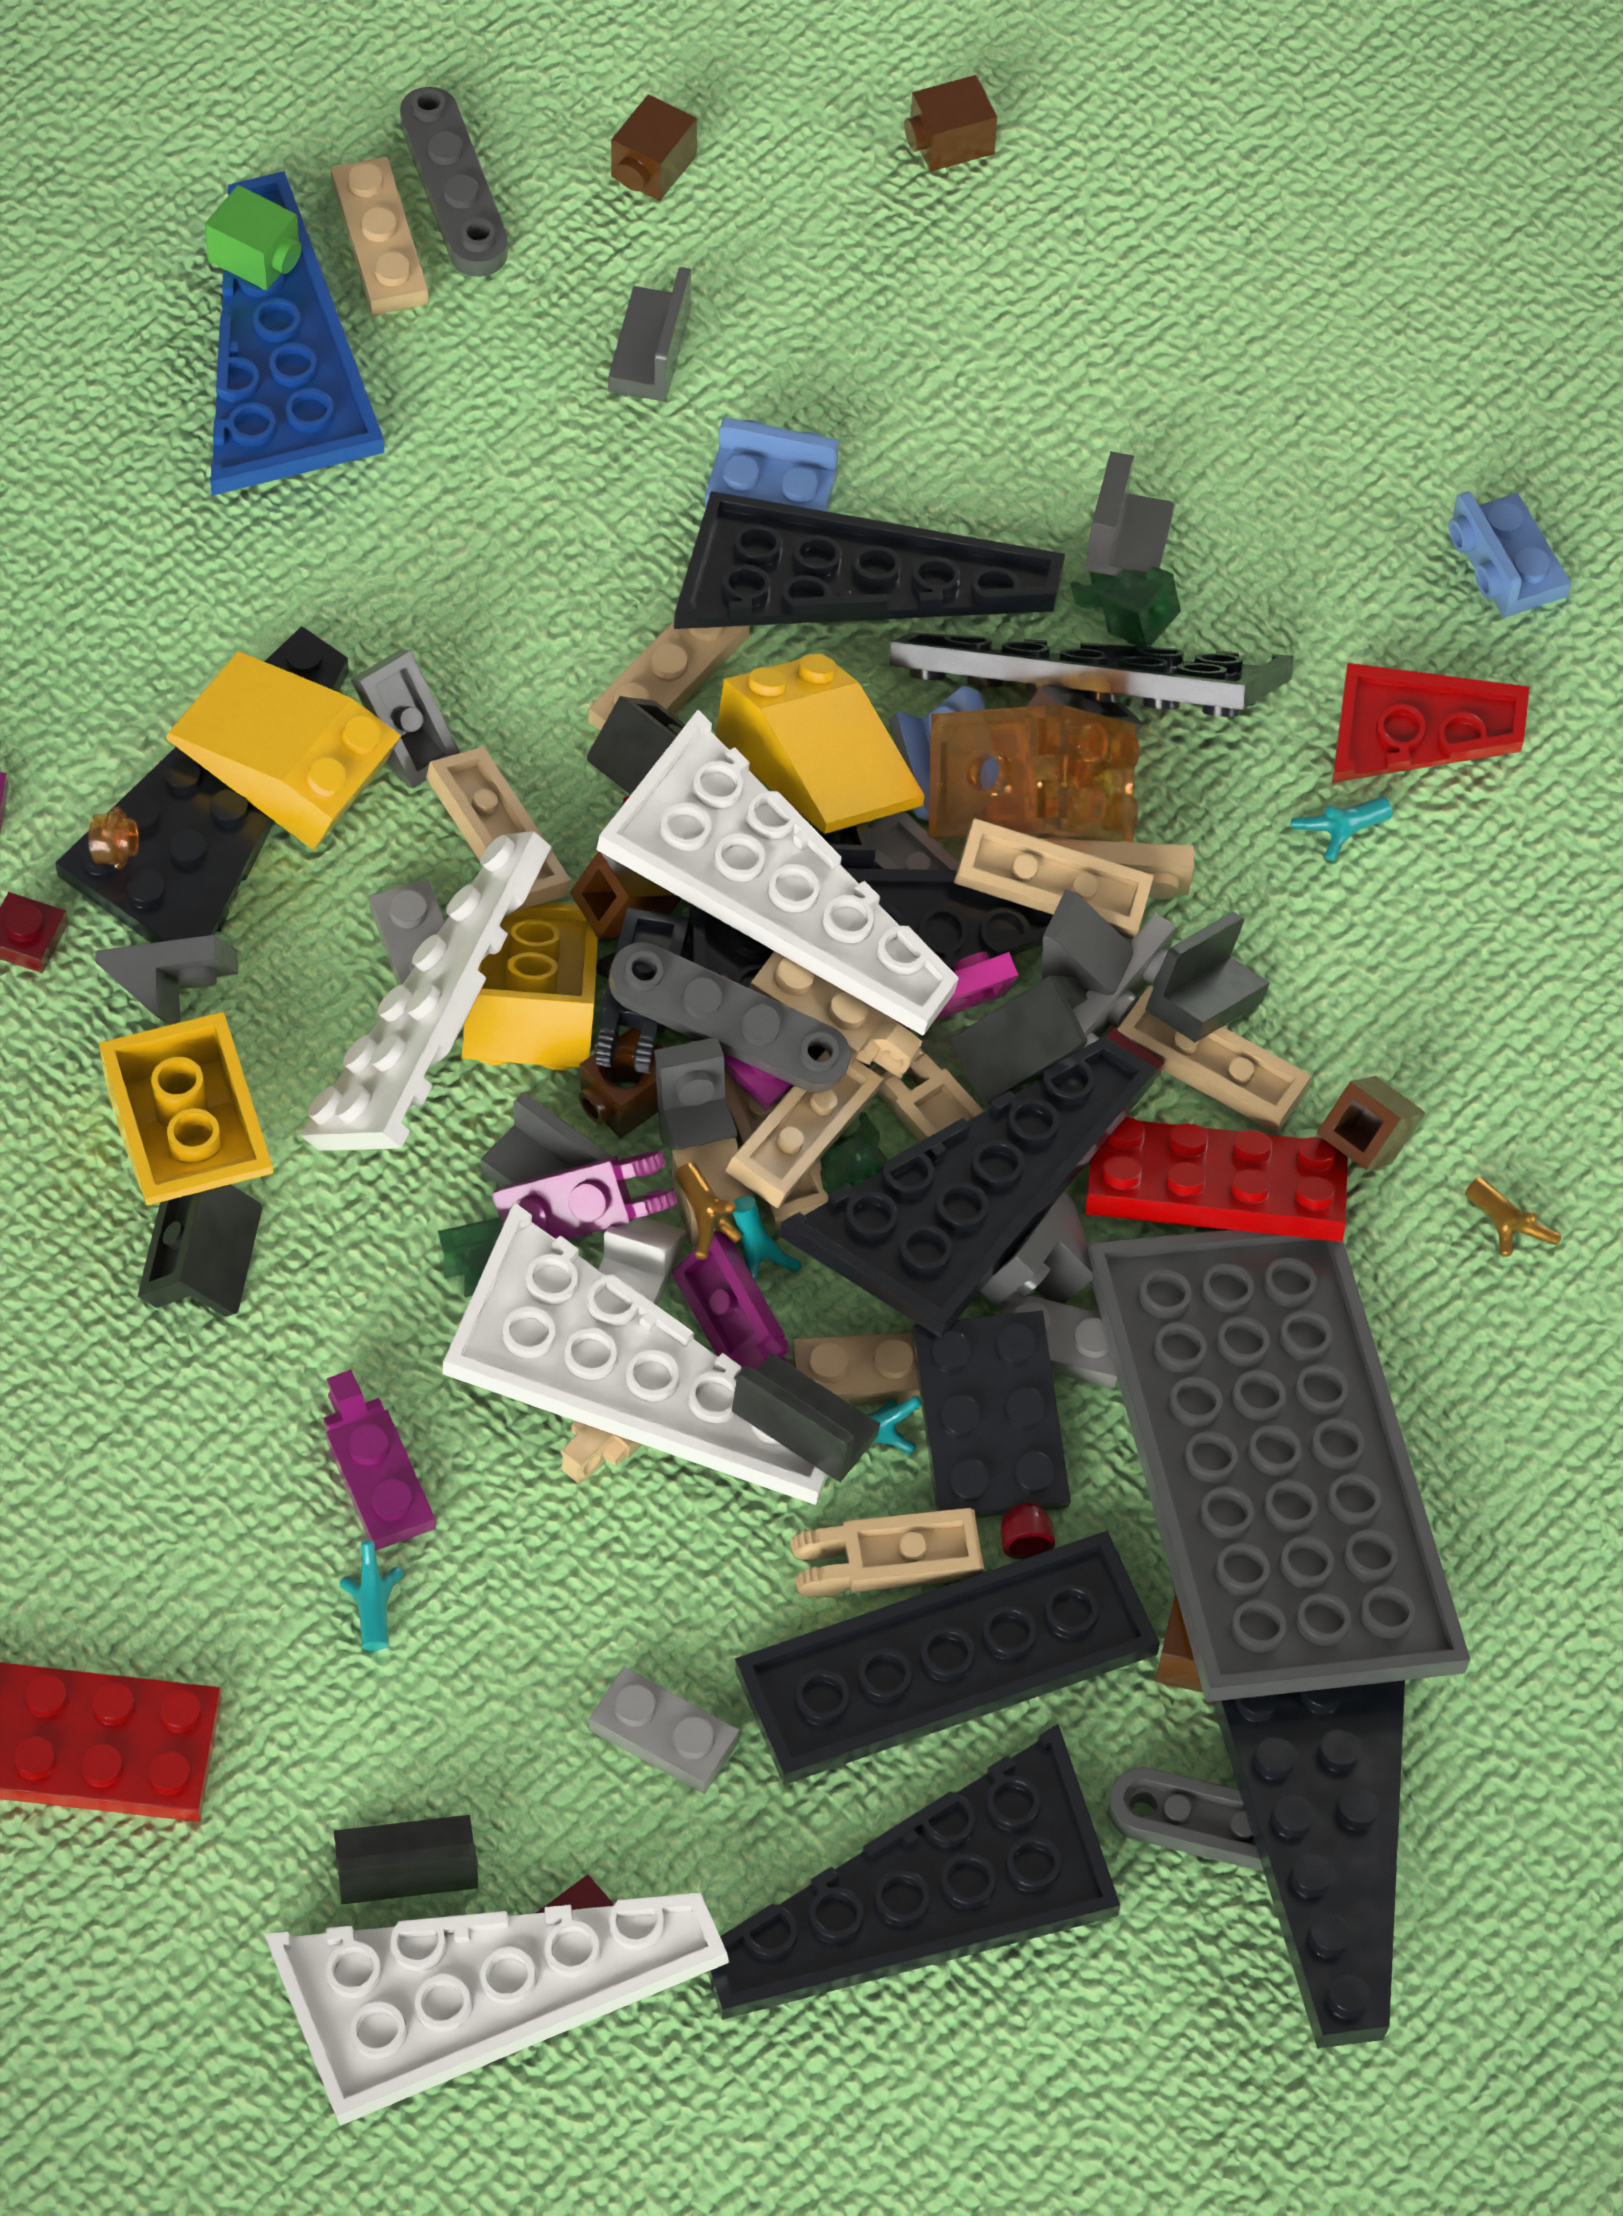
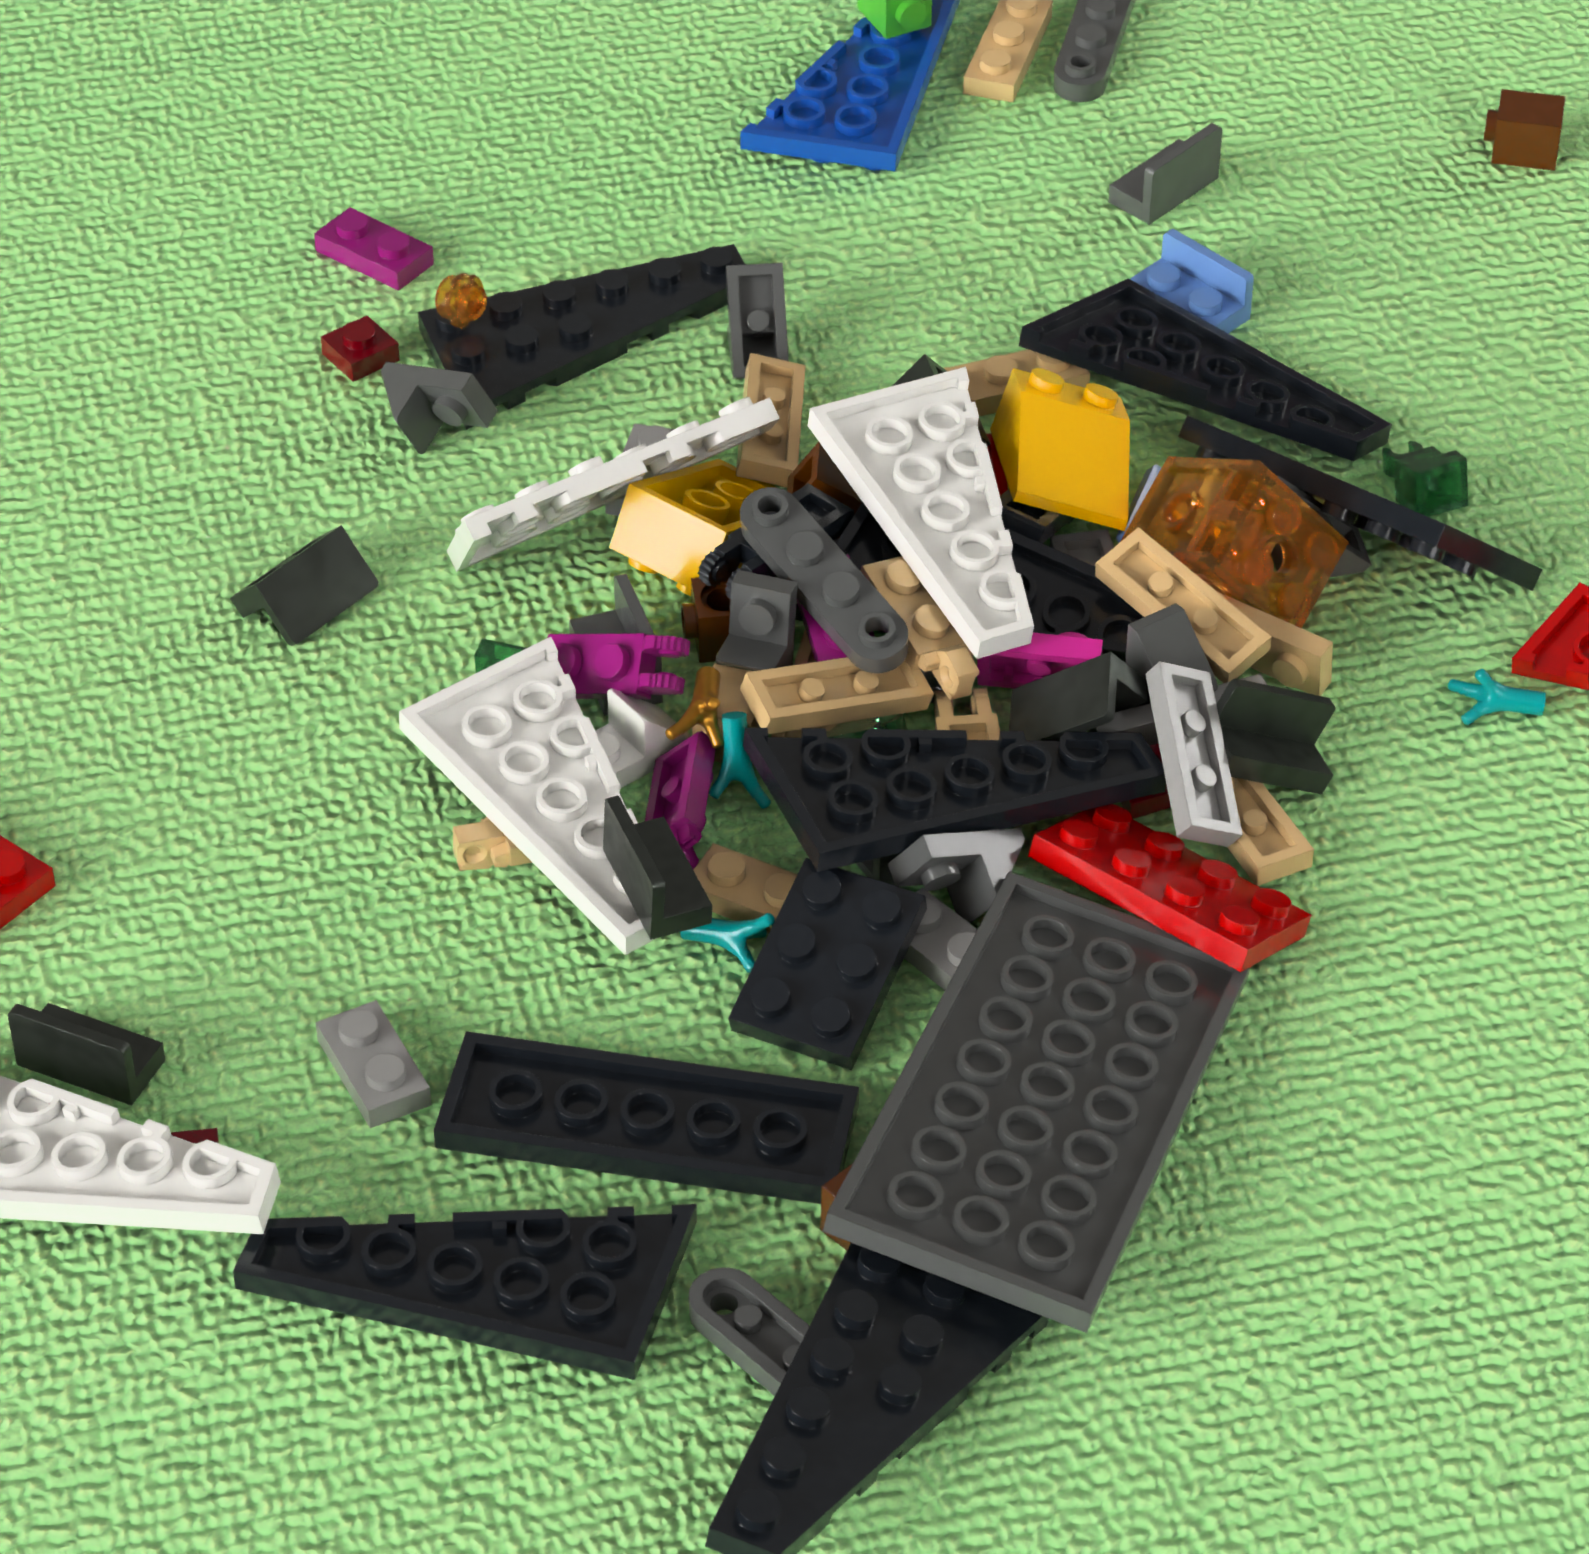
camera: 35 degrees right, 15 degrees down
yellow slope [99,1011,273,1205] -> none
yellow slope [165,651,402,851] -> none
magenta hinge [323,1370,436,1551] -> none
teal bar [340,1540,403,1651] -> none
reddish brown brick [611,94,697,201] -> none
tan hinge [790,1508,984,1598] -> none
dark red hinge [1000,1503,1056,1560] -> none
dark grey panel [1085,451,1174,583] -> none
reddish brown brick [1316,1076,1426,1171] -> none
pearl gold bar [1465,1177,1561,1257] -> none
none -> light grey plate [1145,661,1243,847]

